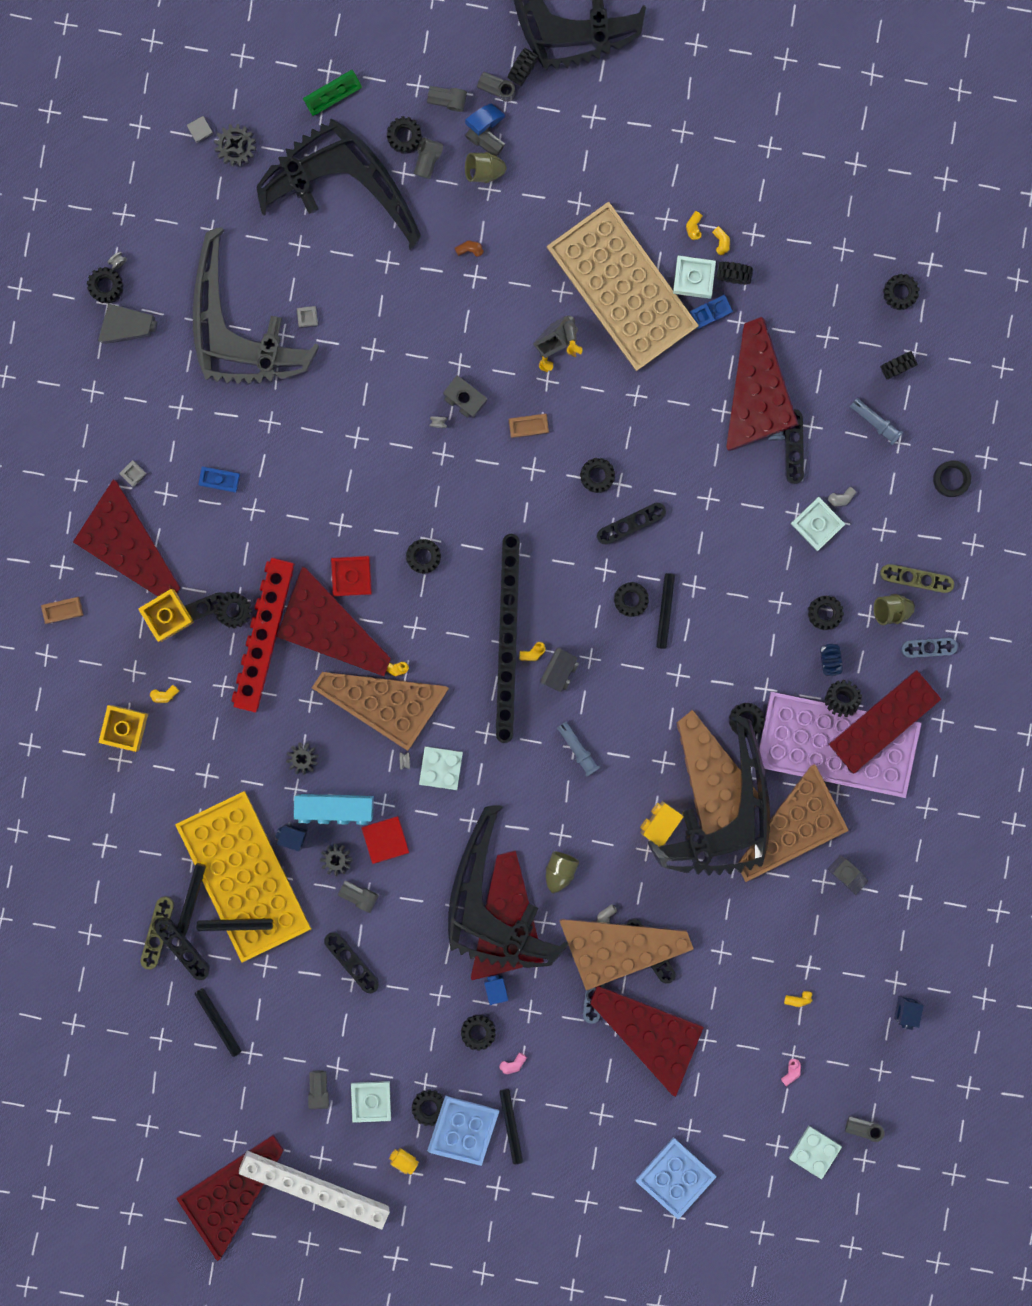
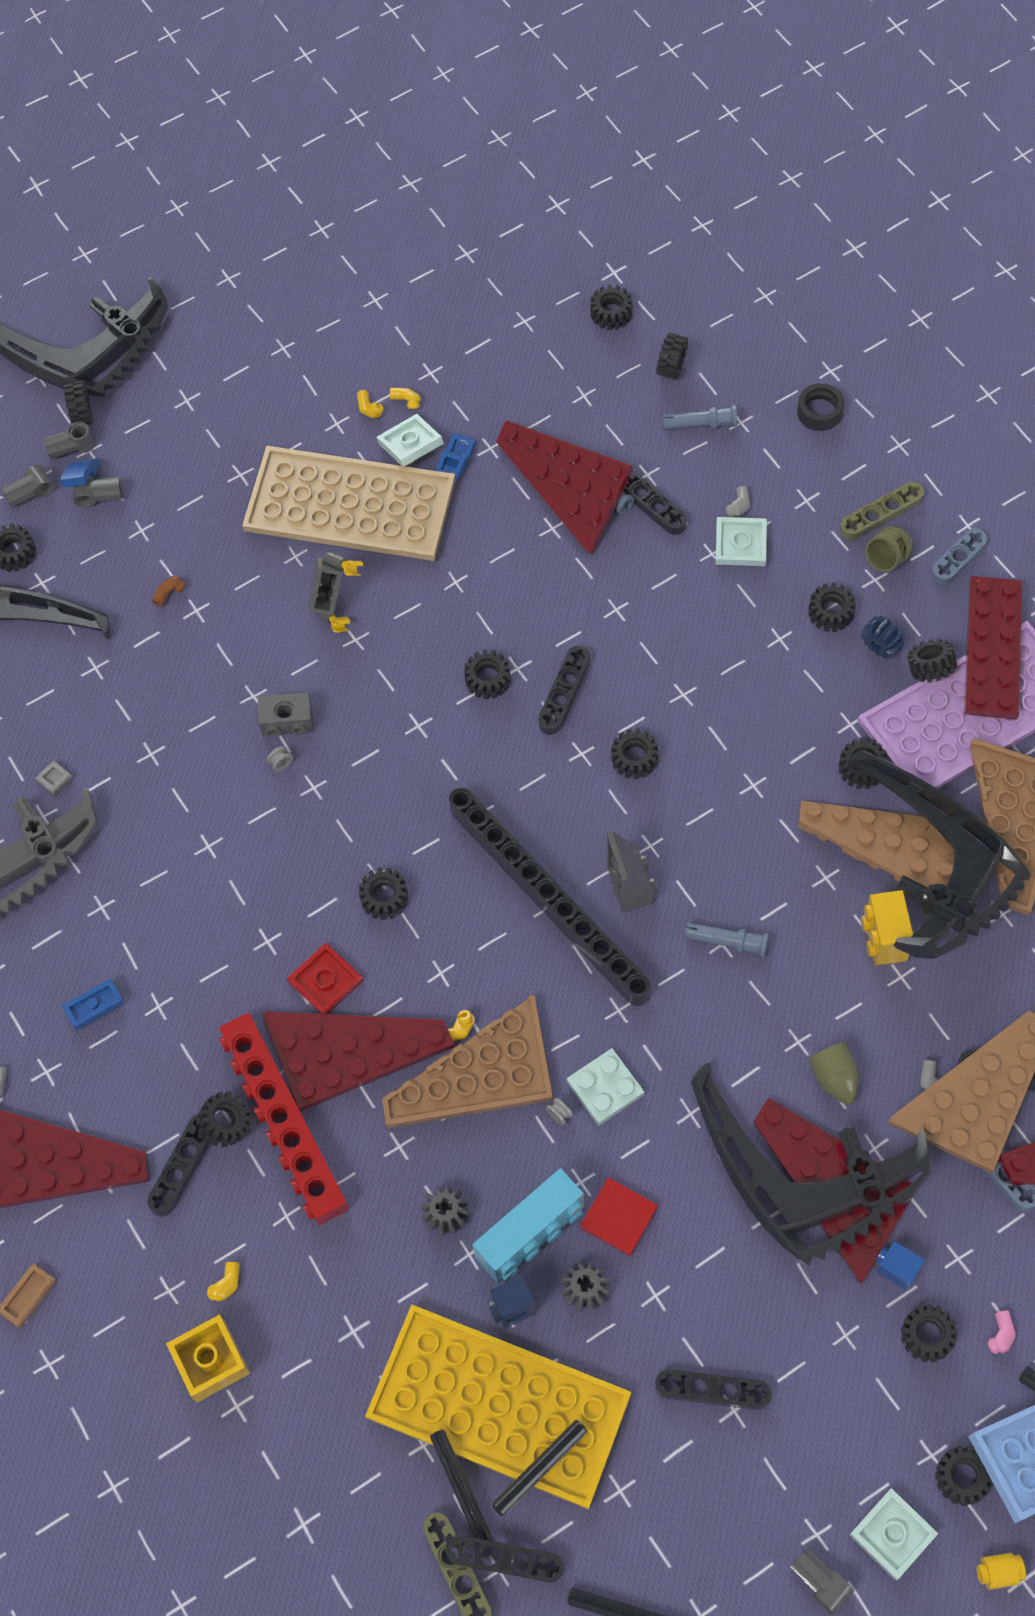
camera: 30 degrees left, 25 degrees down
yellow brick [138,589,194,642] -> none
dark grey piece [338,880,379,913] -> none
dark grey piece [413,137,443,179] -> none
olive helmet [465,152,507,183] -> none
medium nougat tile [508,414,549,438] -> none
yellow arm [519,642,546,661] -> none
black axle [656,573,675,649] -> none
black tyre [716,262,753,285] -> none

